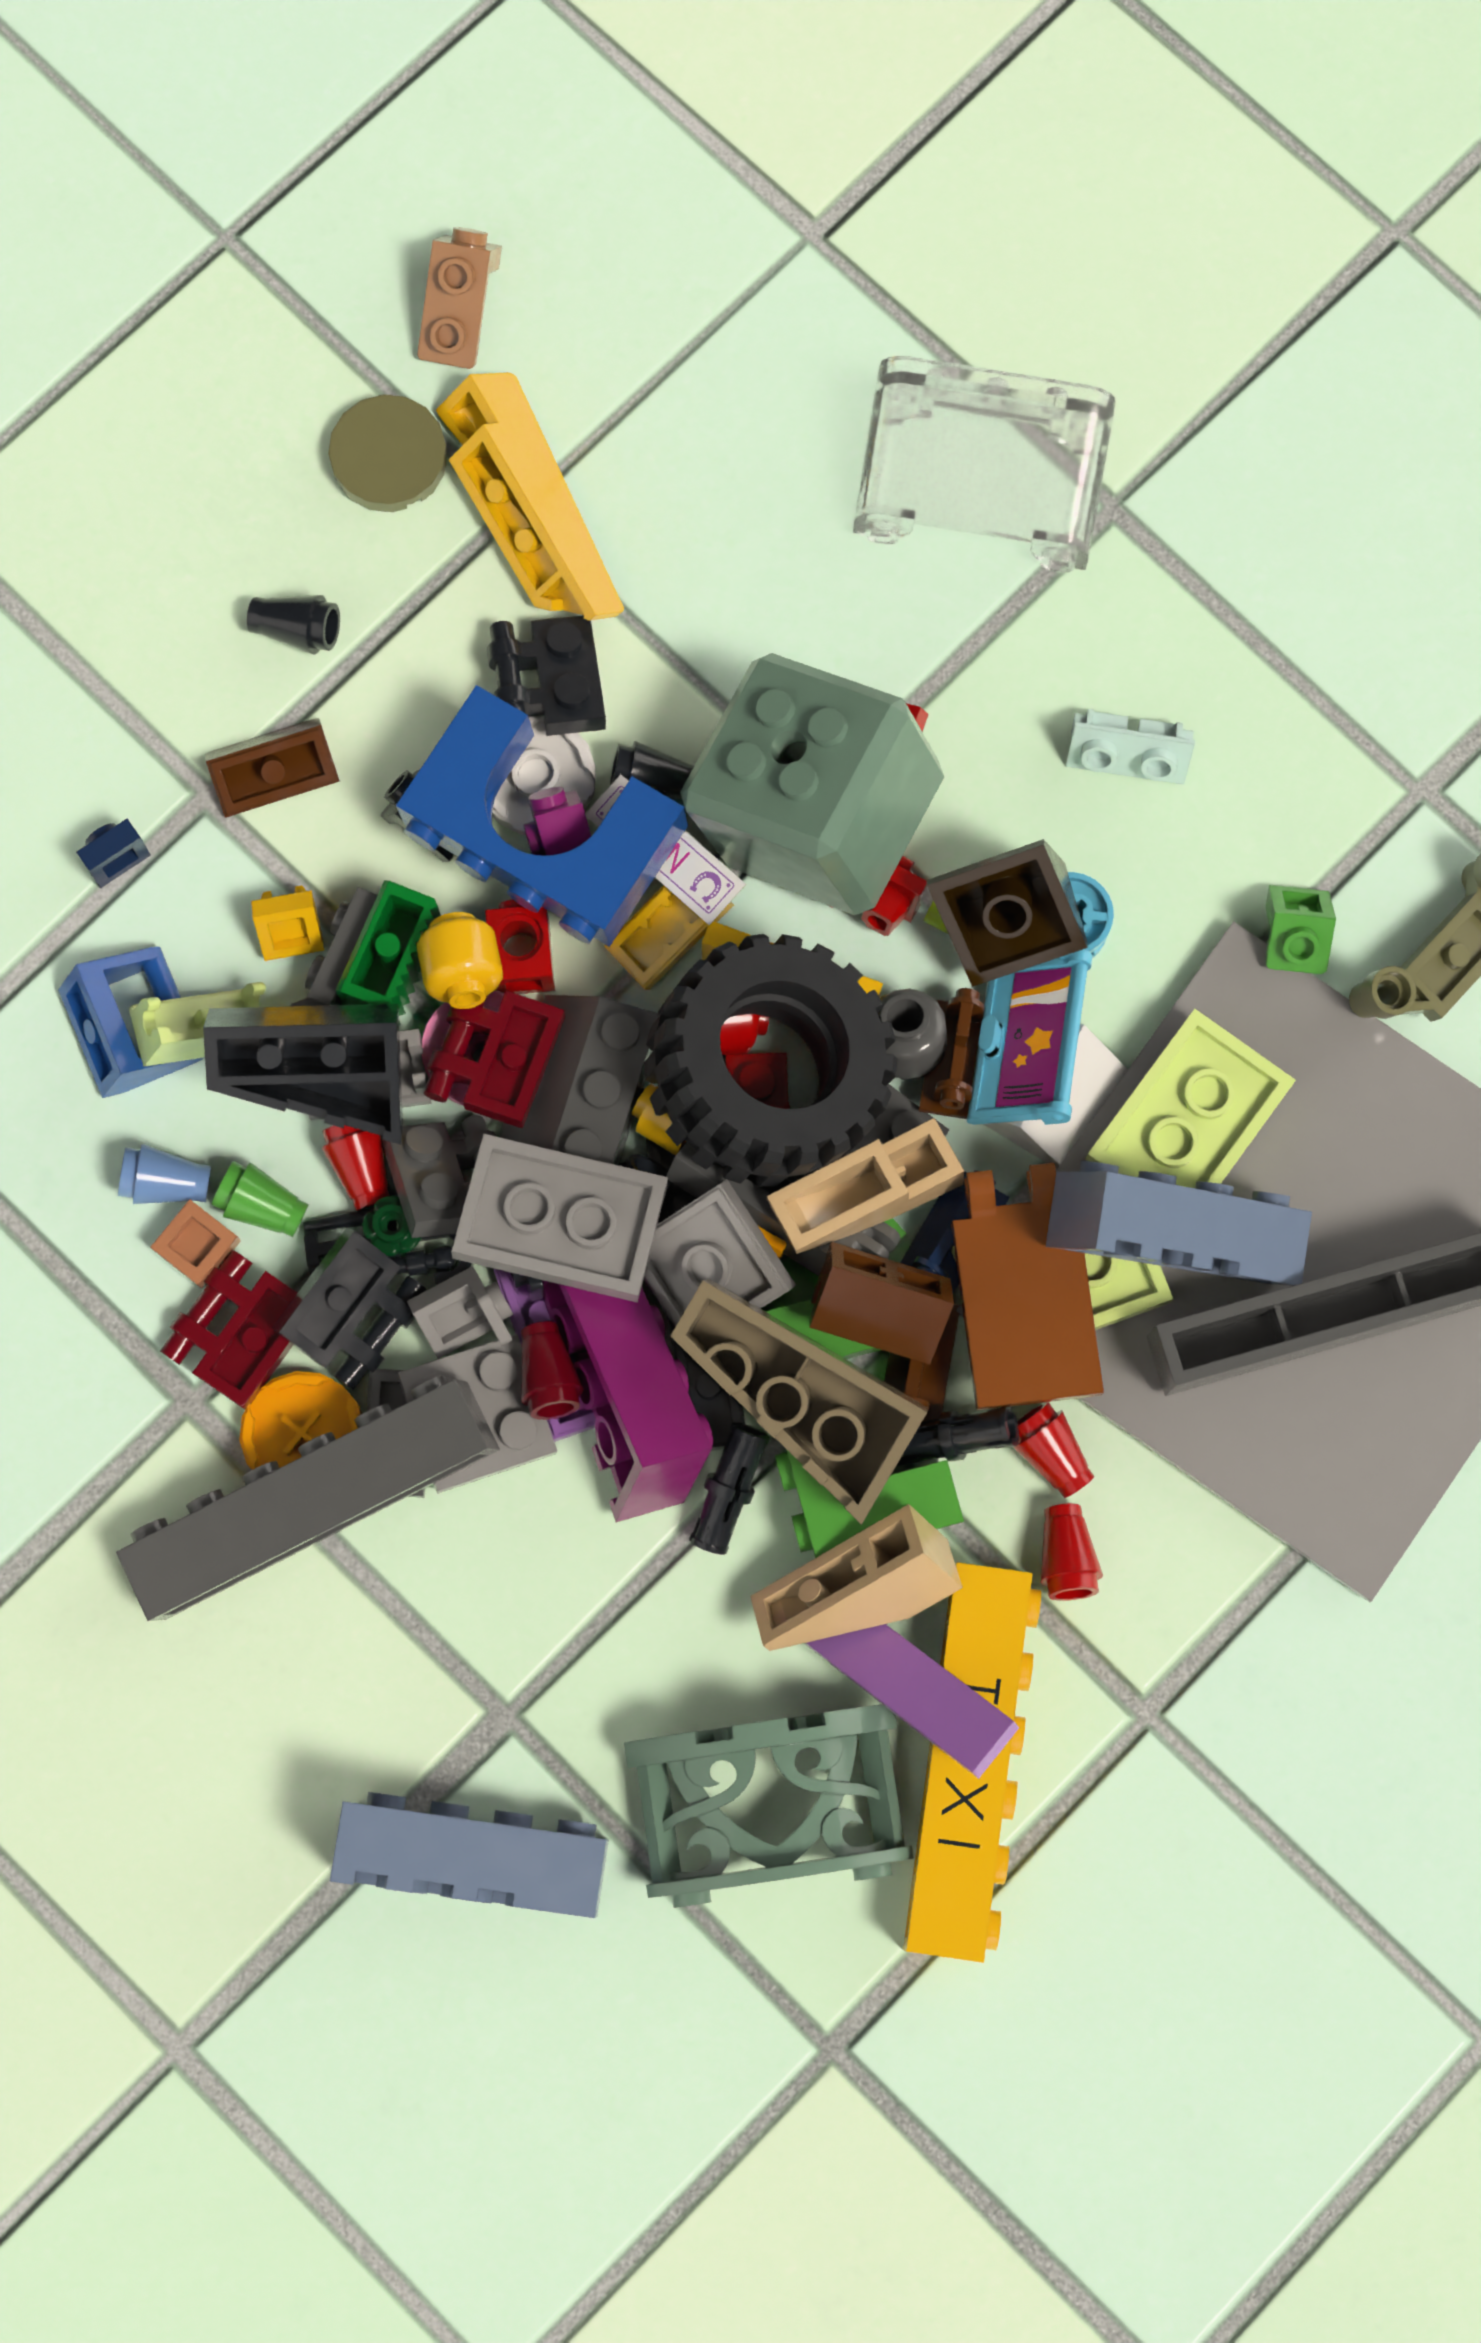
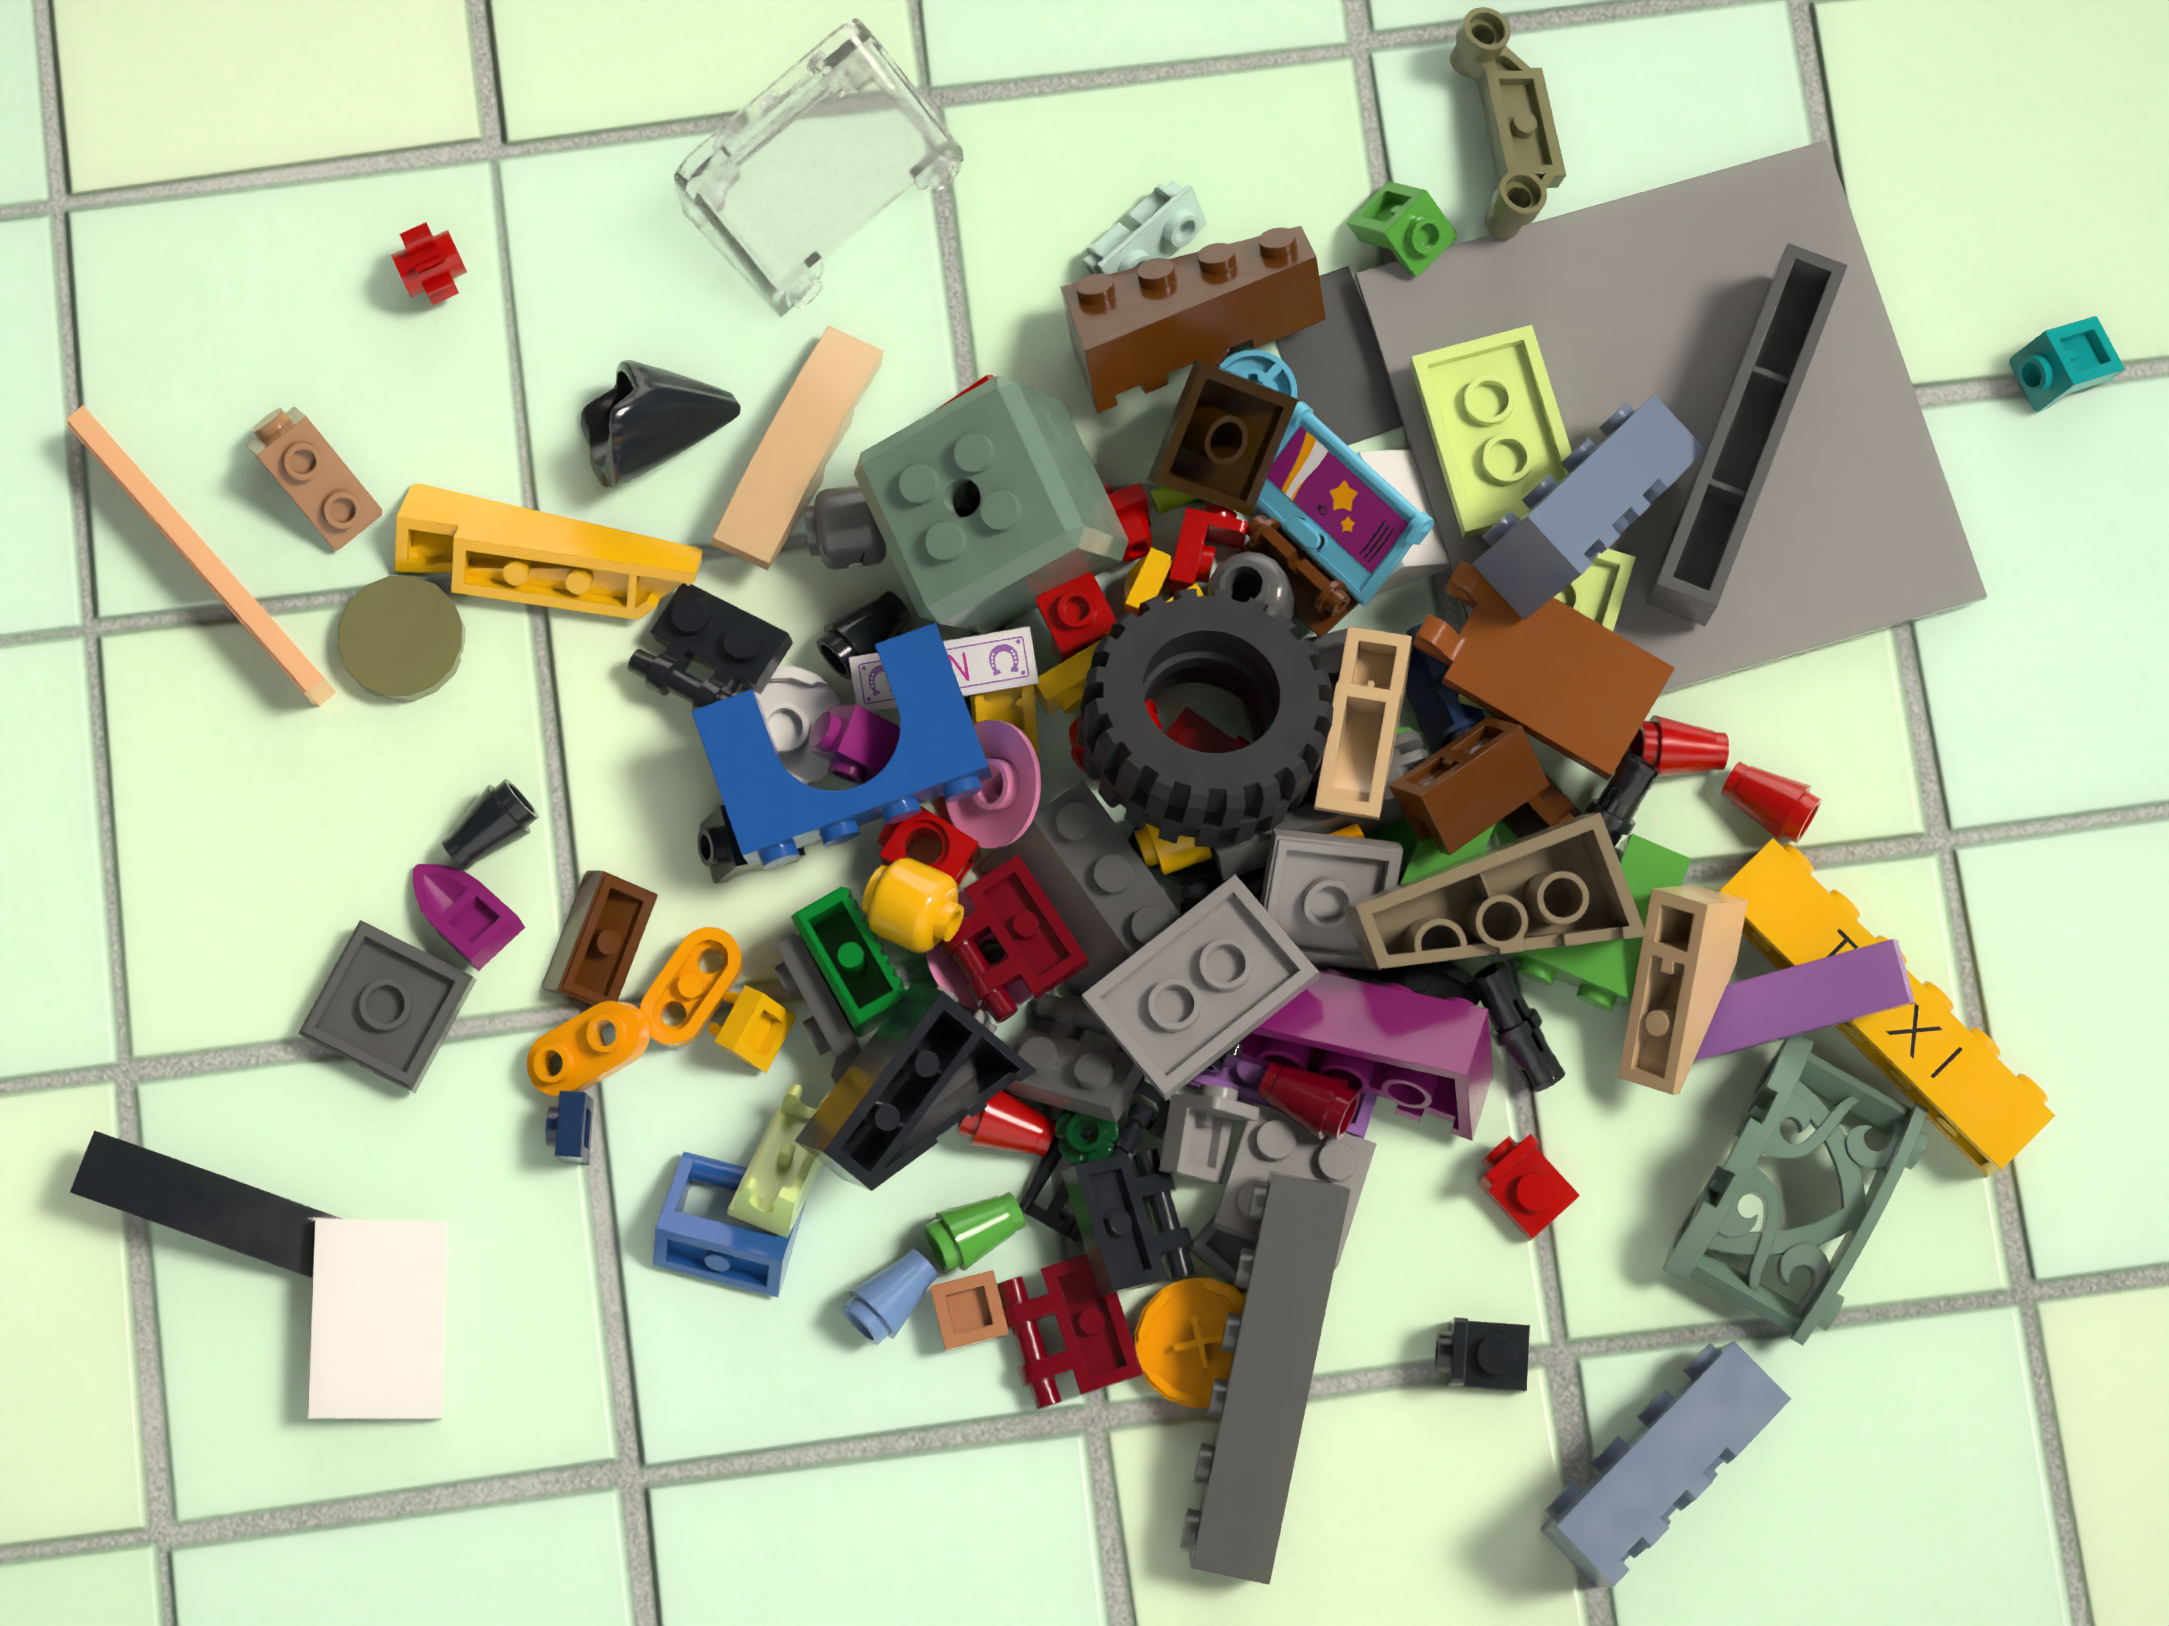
camera: 50 degrees left, 0 degrees up
none -> light nougat tile [66,405,336,707]
none -> dark grey plate [298,920,476,1094]
none -> red gear [391,222,468,305]
none -> magenta plate [413,864,526,972]
none -> light orange plate [527,1001,650,1096]
none -> black hat [580,360,741,489]
none -> light orange plate [640,927,743,1047]
none -> tan slope [711,326,884,571]
none -> dark grey head [805,485,887,570]
none -> bright pink dish [945,720,1041,849]
none -> red bracket [1036,573,1117,664]
none -> reddish brown wedge [1060,226,1326,414]
none -> yellow tile [1124,547,1173,617]
none -> red bracket [1168,504,1248,596]
none -> dark grey sticker [1276,266,1403,446]
none -> black bracket [1435,1317,1530,1393]
none -> red bracket [1477,1134,1580,1241]

